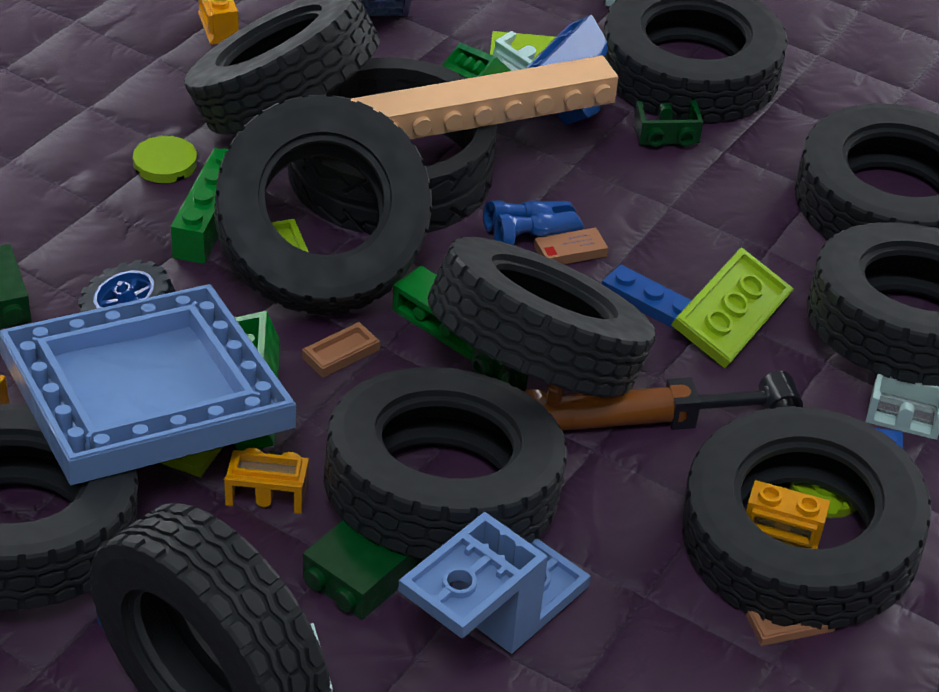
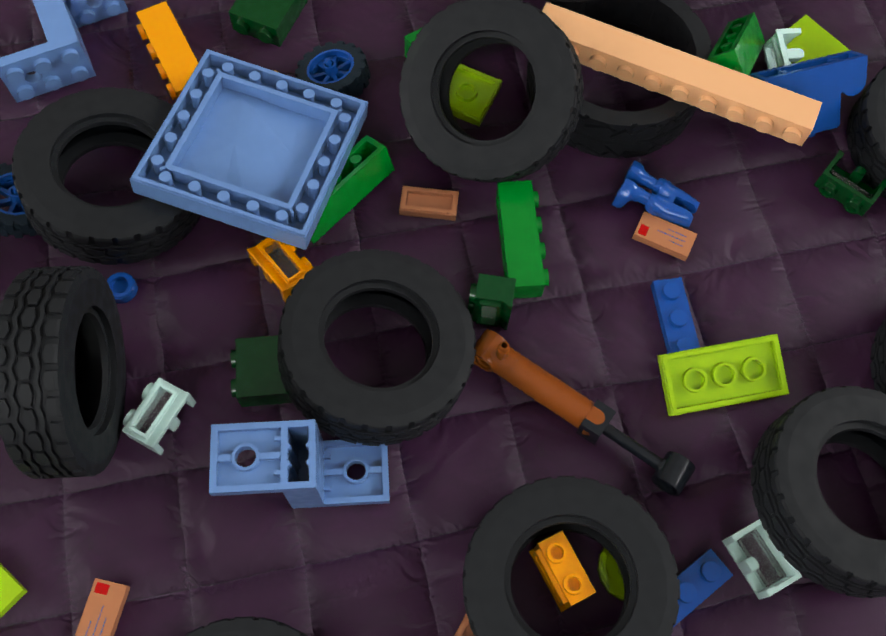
camera: 45 degrees right, 25 degrees up
black tyre [427,237,656,397] -> none

